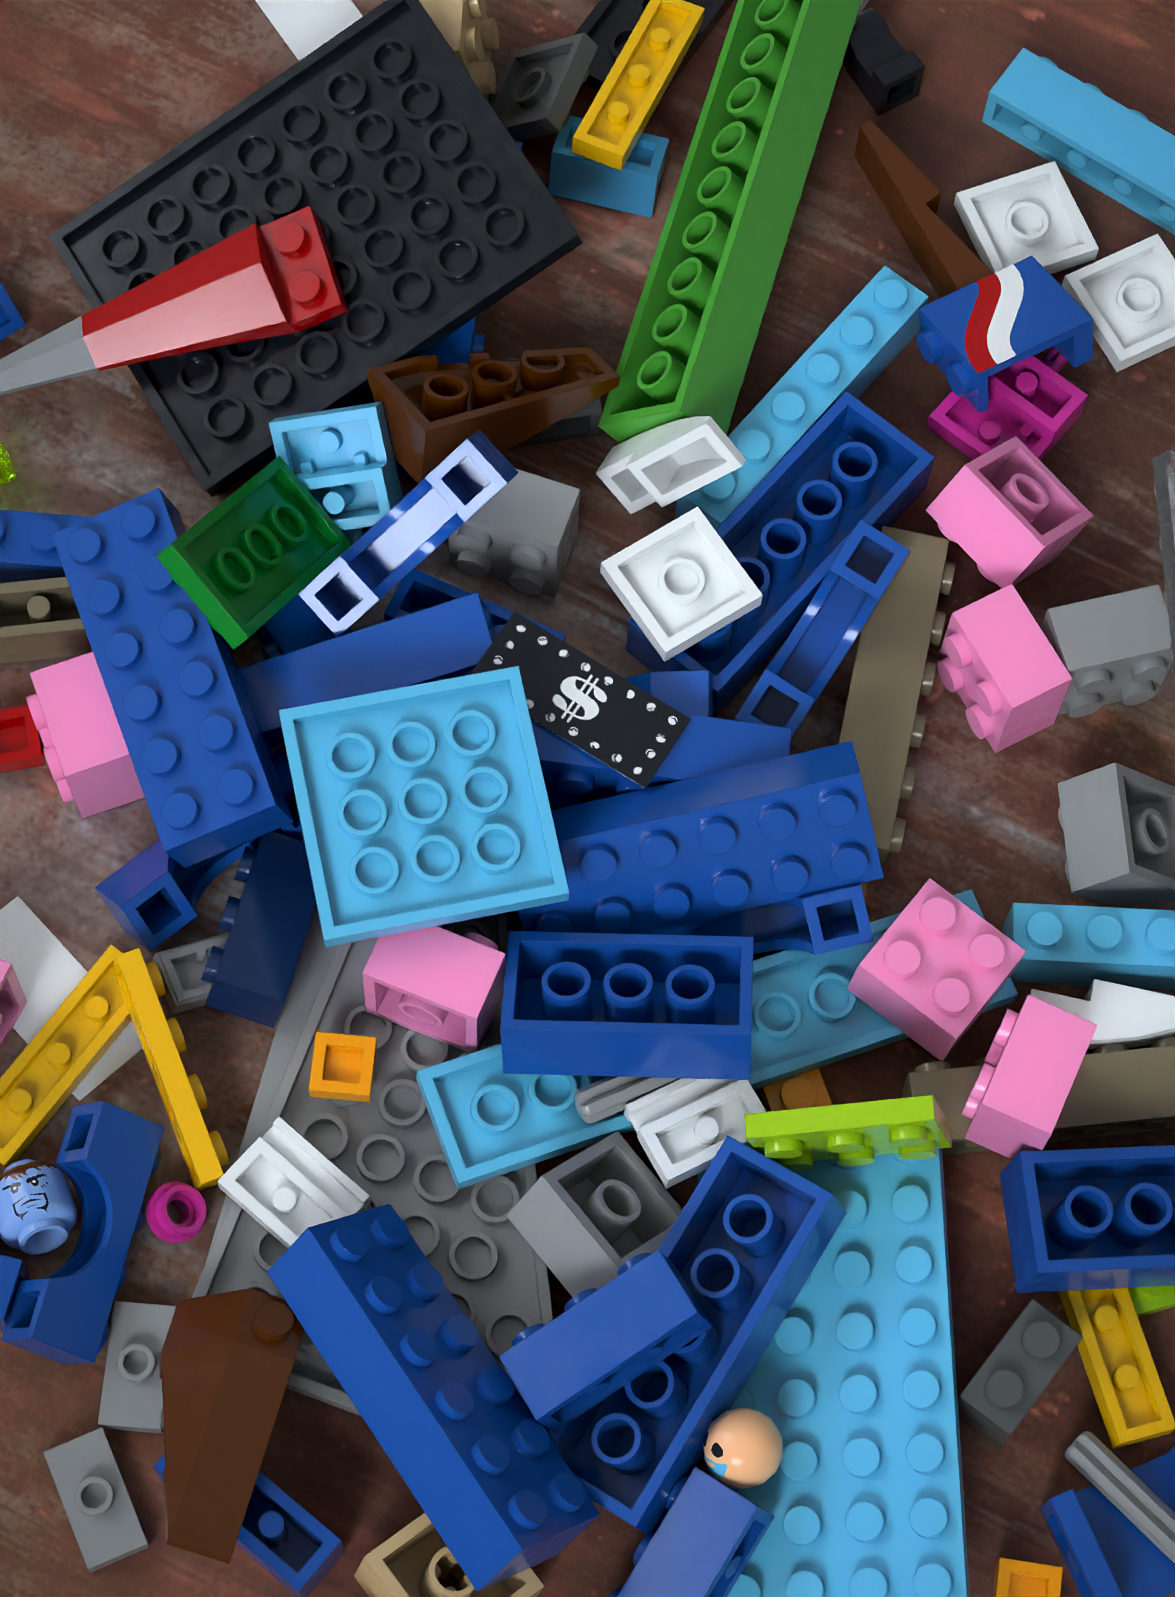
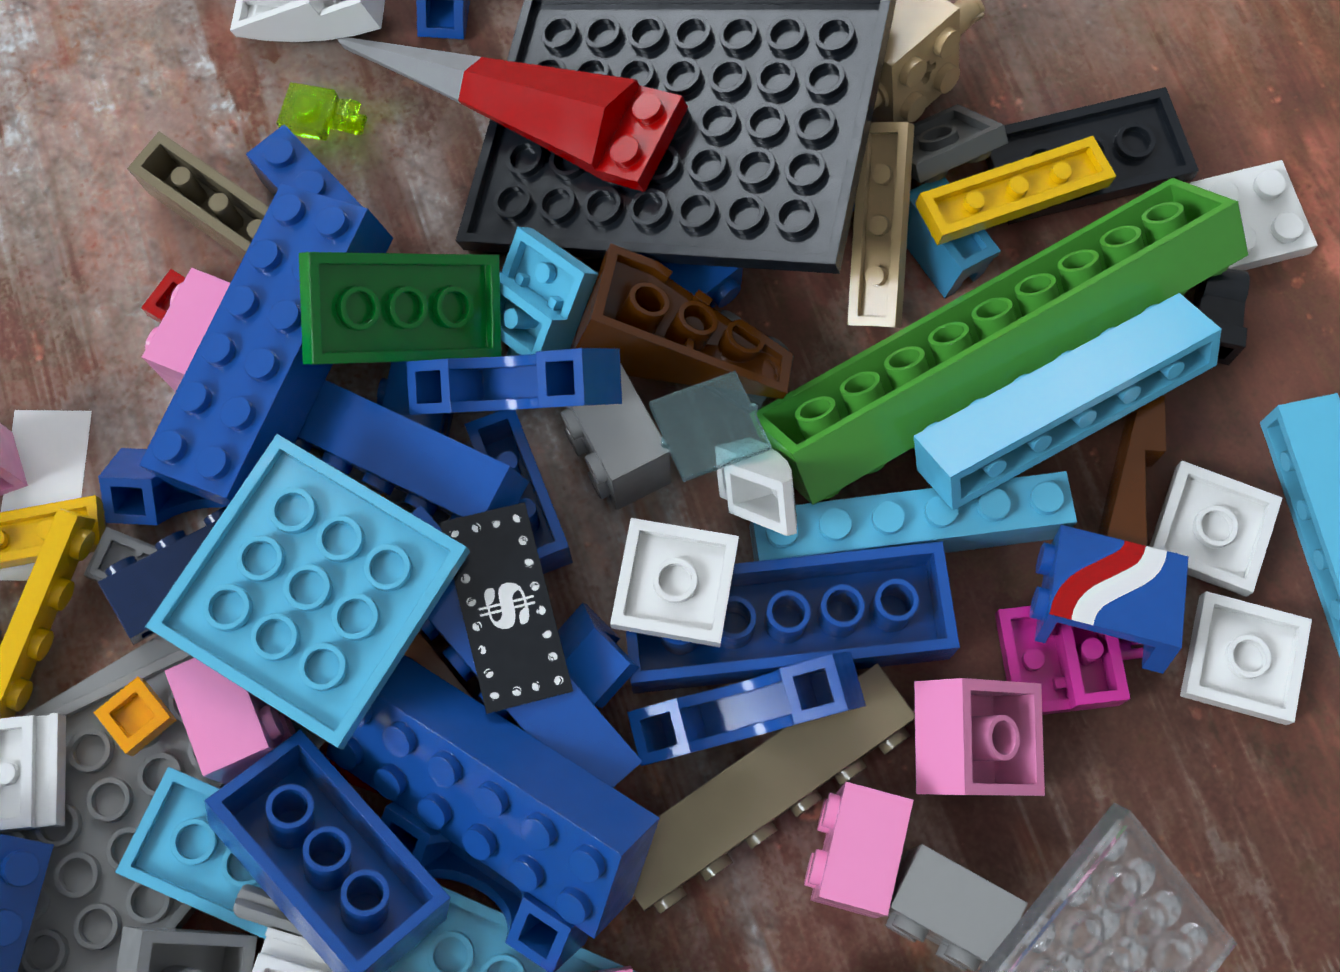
camera: 50 degrees right, 5 degrees up
none -> clear light blue piece [649,371,771,482]
none -> tan plate [847,122,914,328]
none -> medium azure brick [914,293,1222,510]

